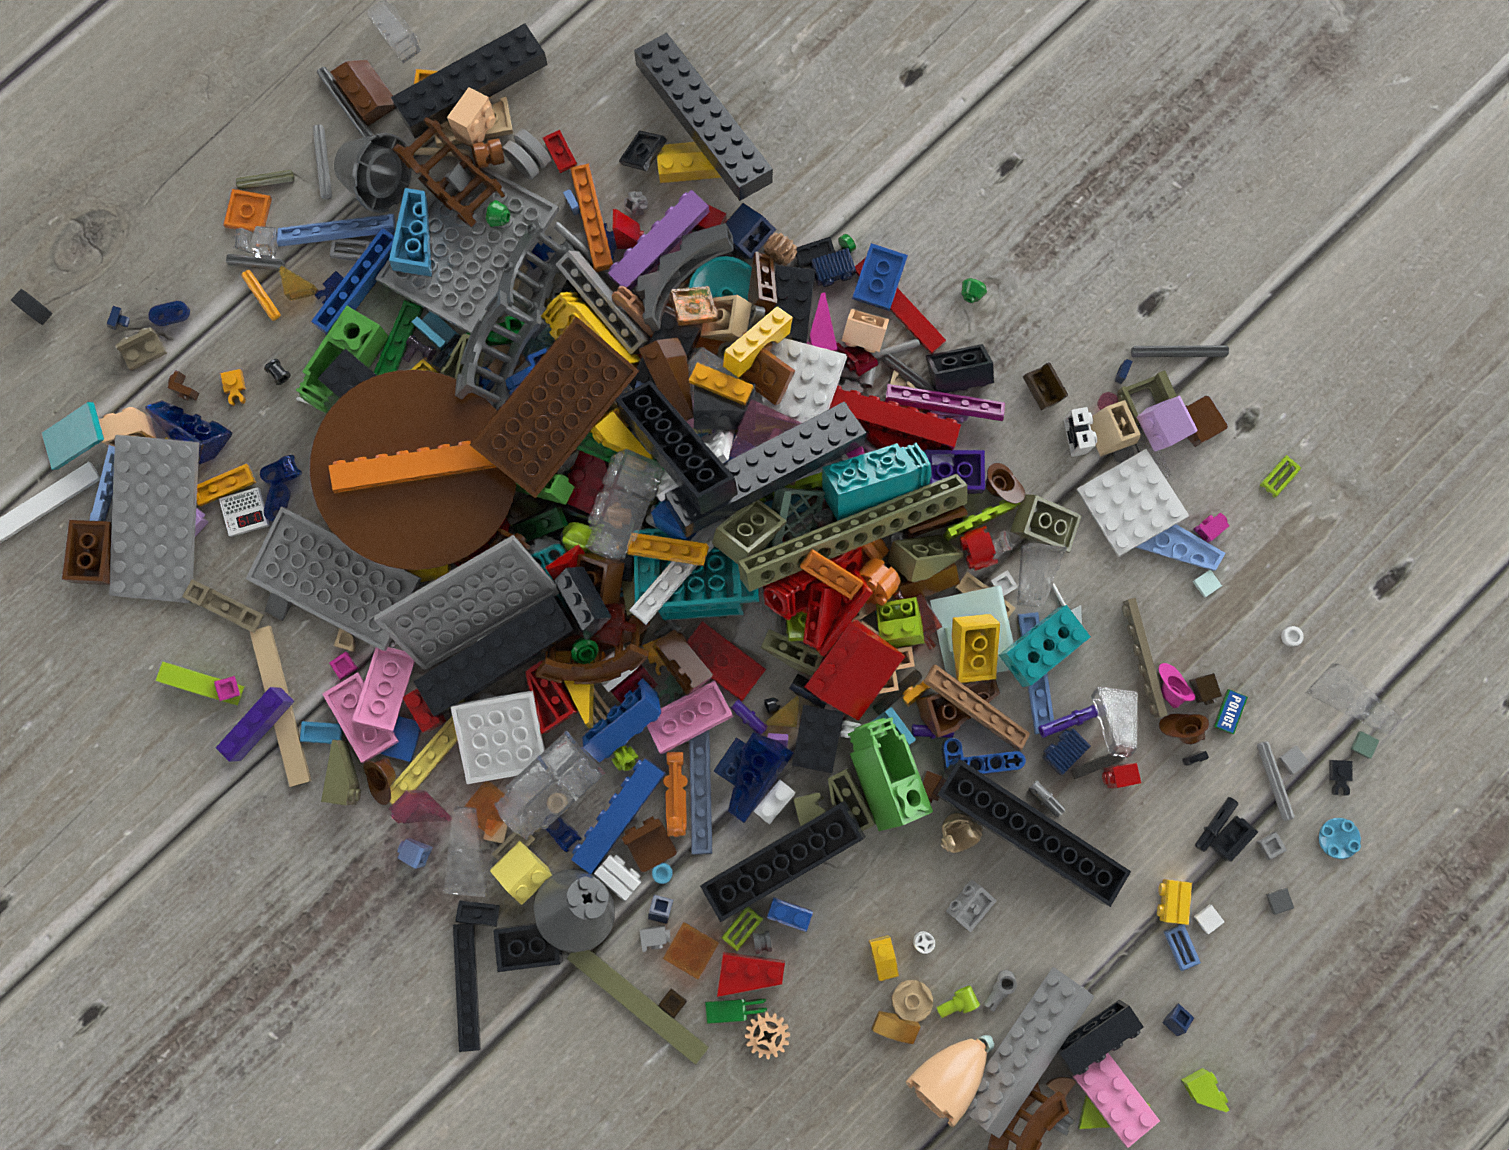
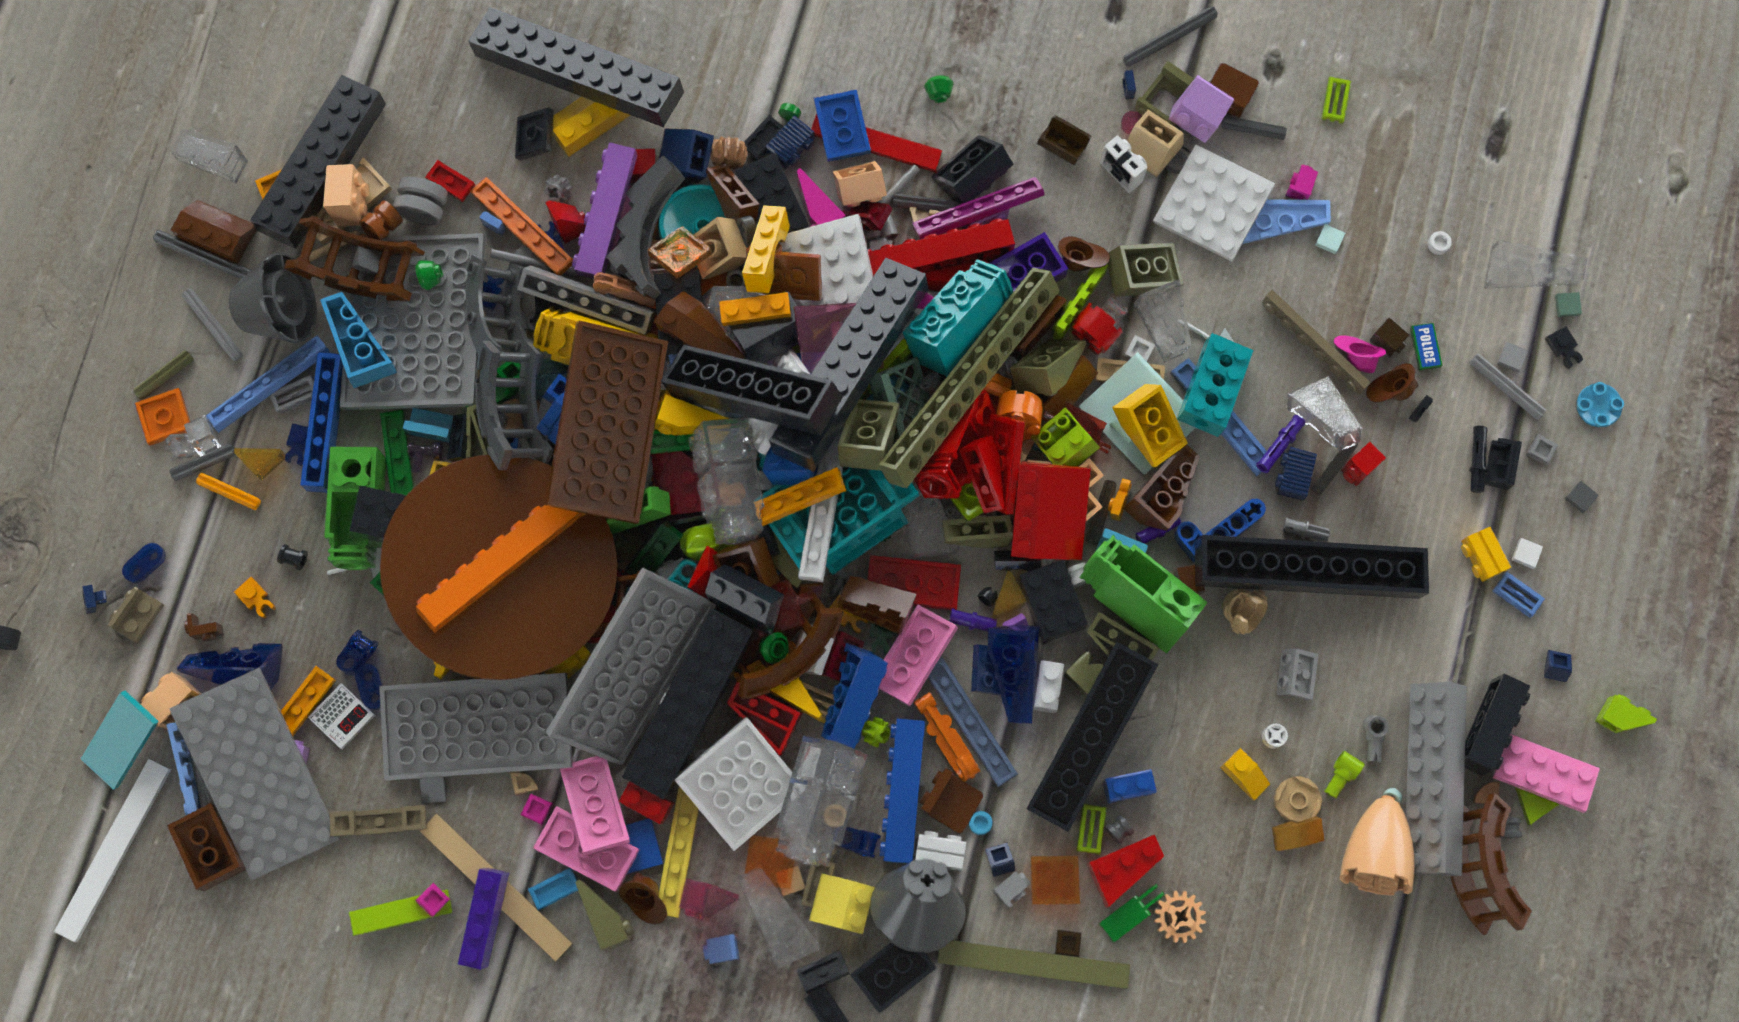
camera: 30 degrees left, 5 degrees down
orange tile [800,549,863,599] -> none
medium nougat tile [923,664,1030,751] -> none
none -> dark grey axle [1221,116,1287,140]

